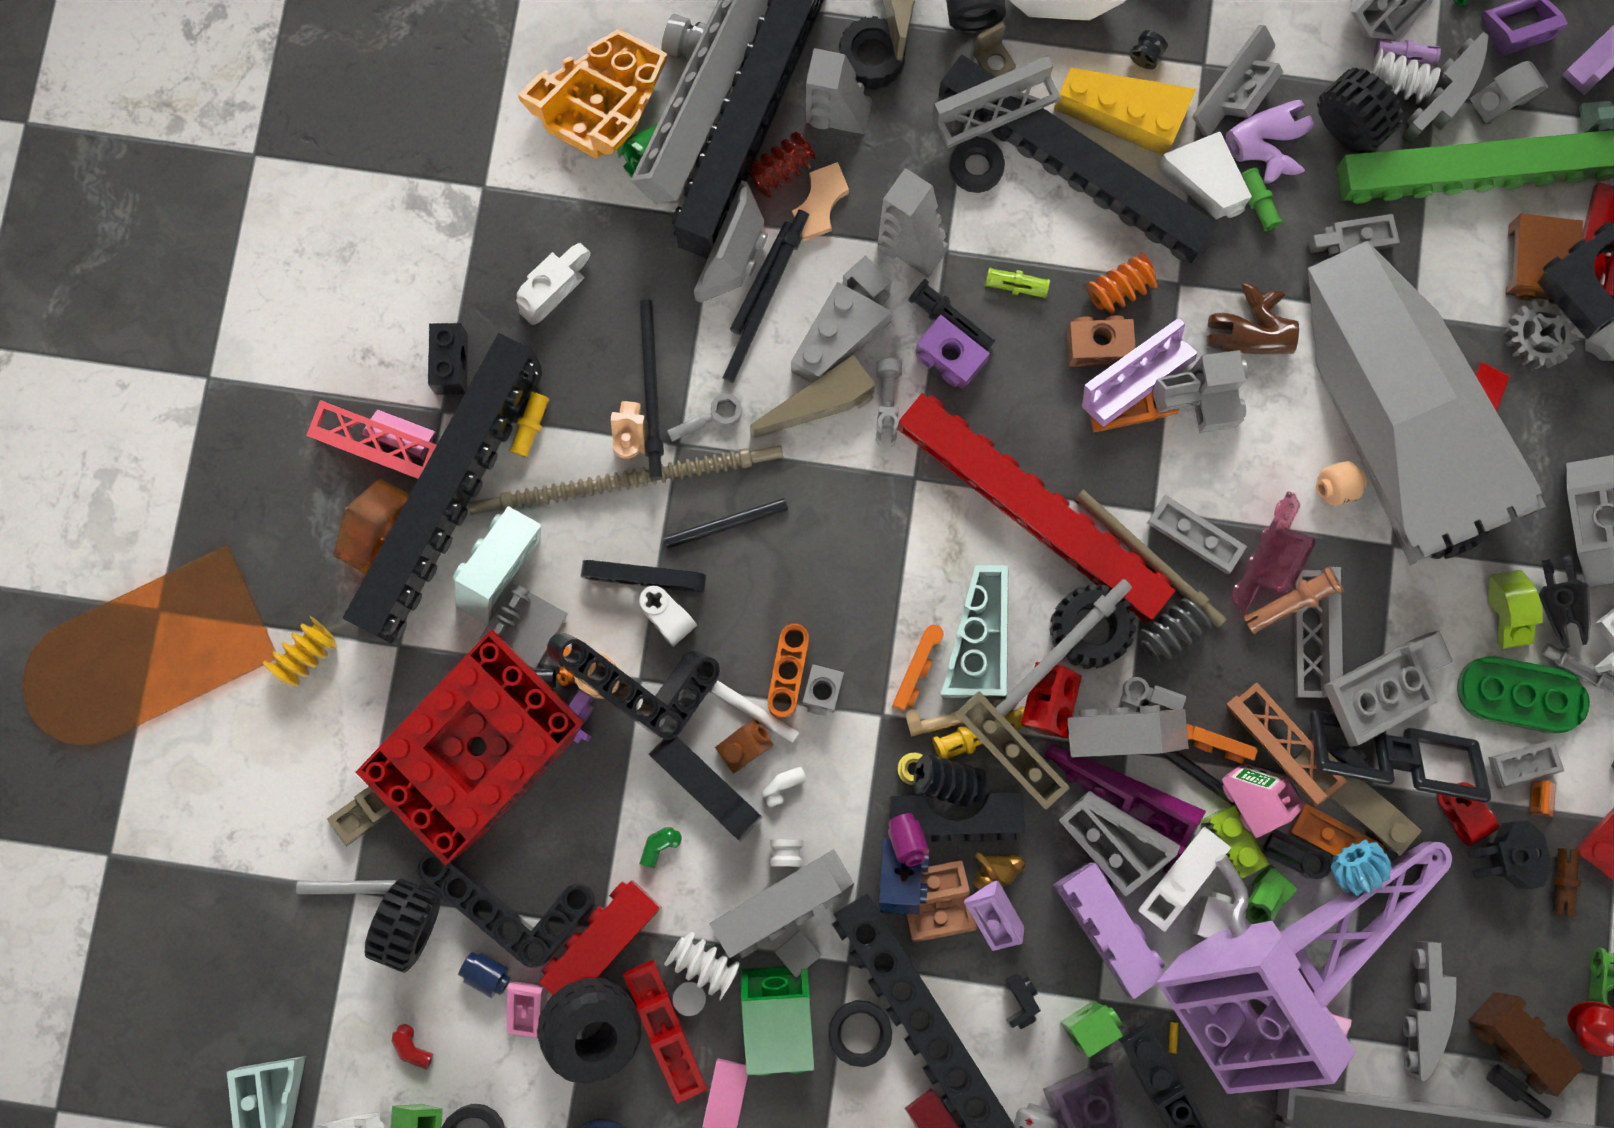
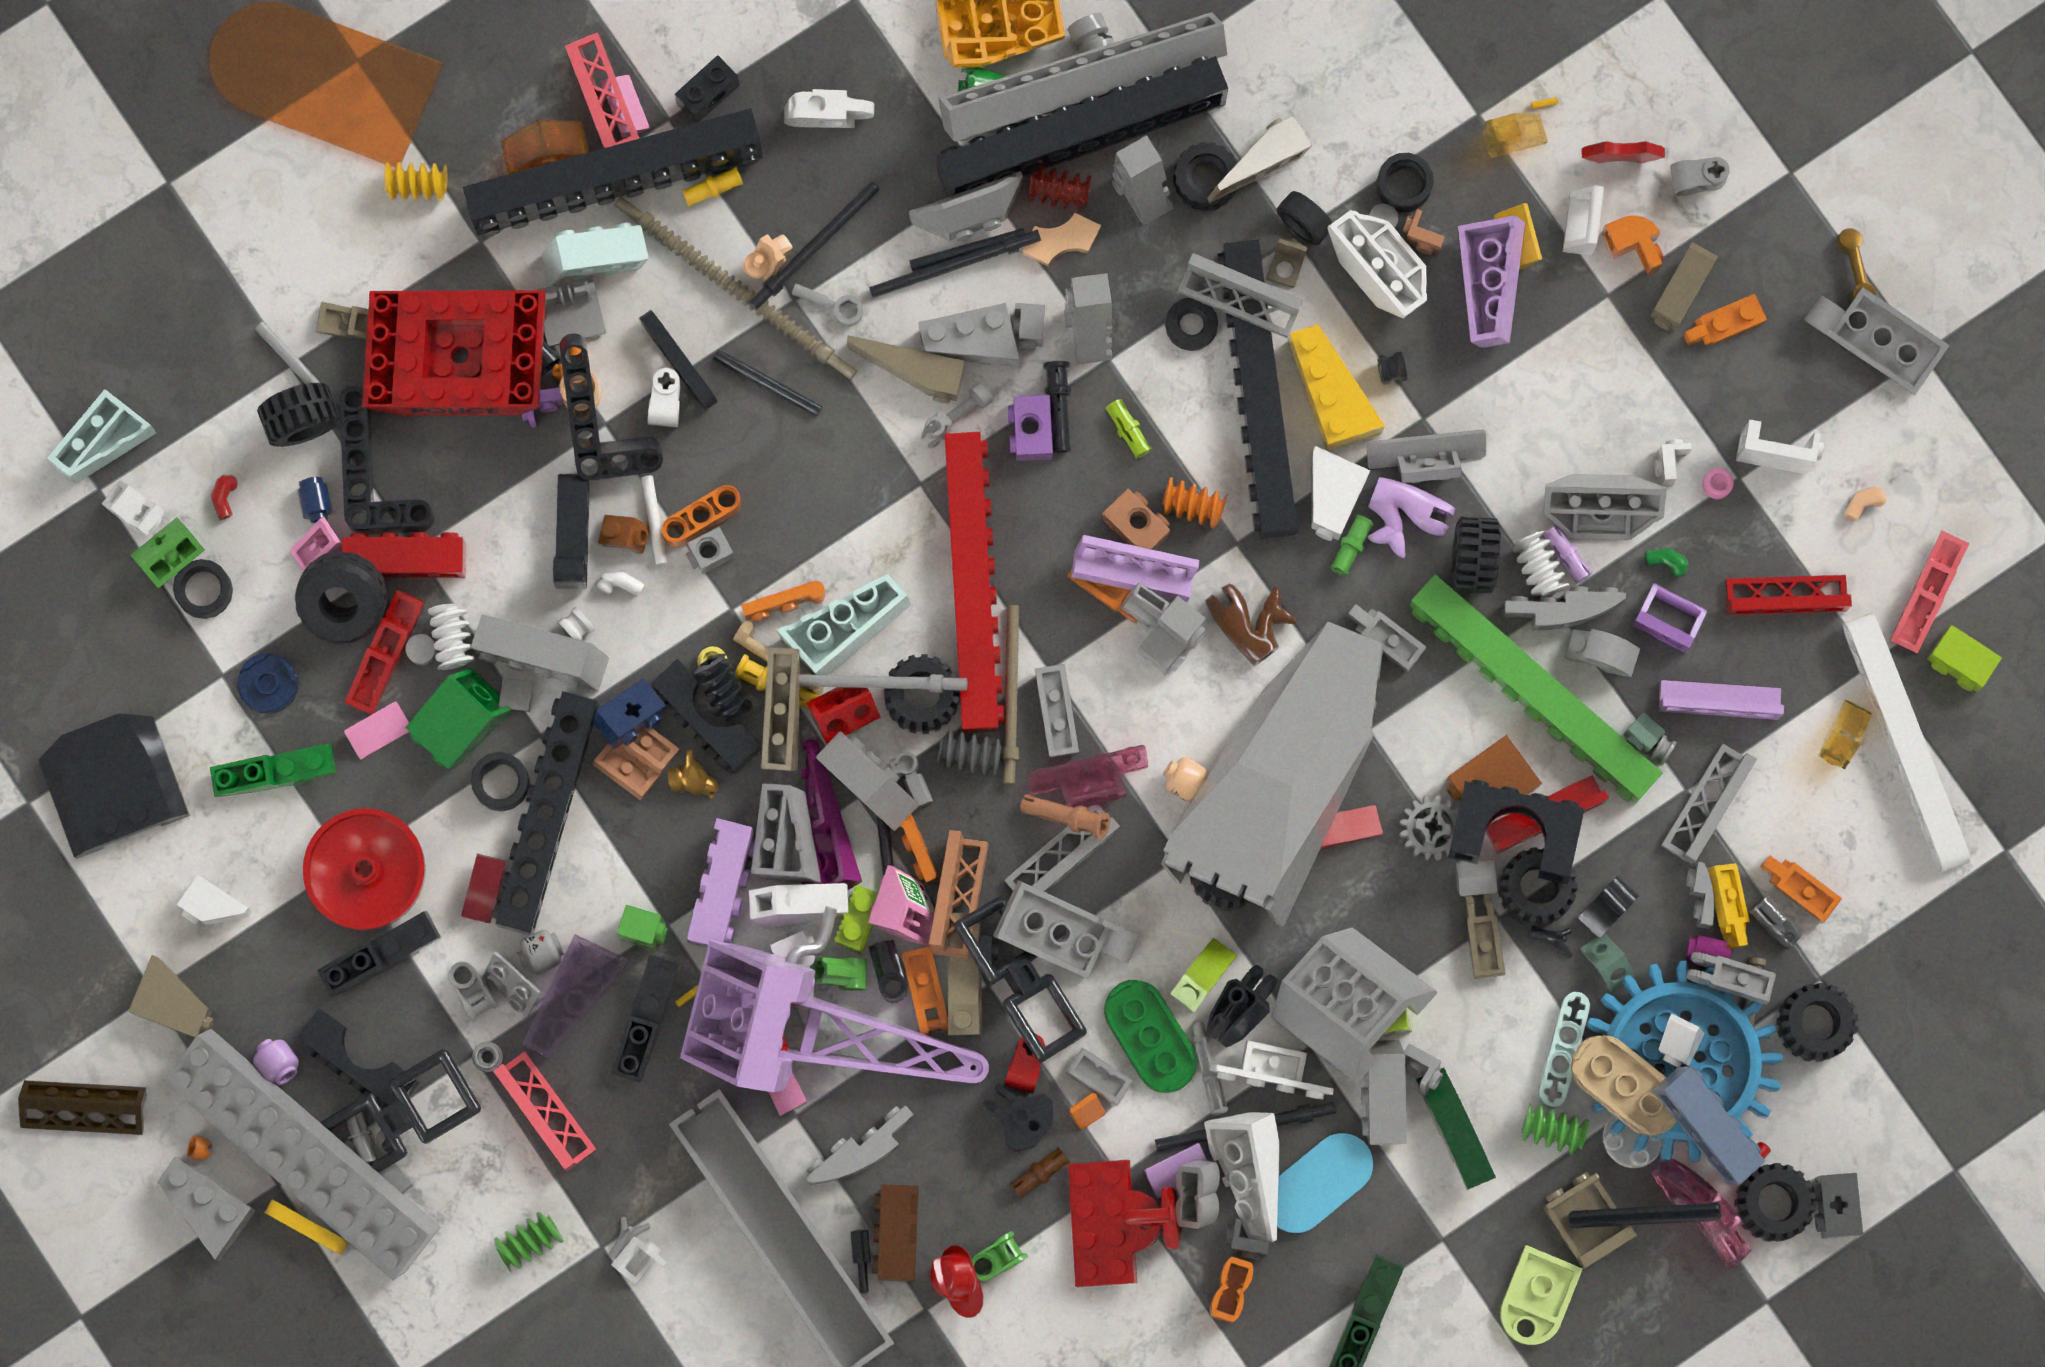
camera: 45 degrees right, 0 degrees up
green arm [639,827,682,869] -> none
magenta brick [888,813,929,867] -> none
lavender slope [964,880,1024,951] -> none
black bracket [1005,973,1041,1029] -> none
medium azure gear [1330,840,1392,896] -> none

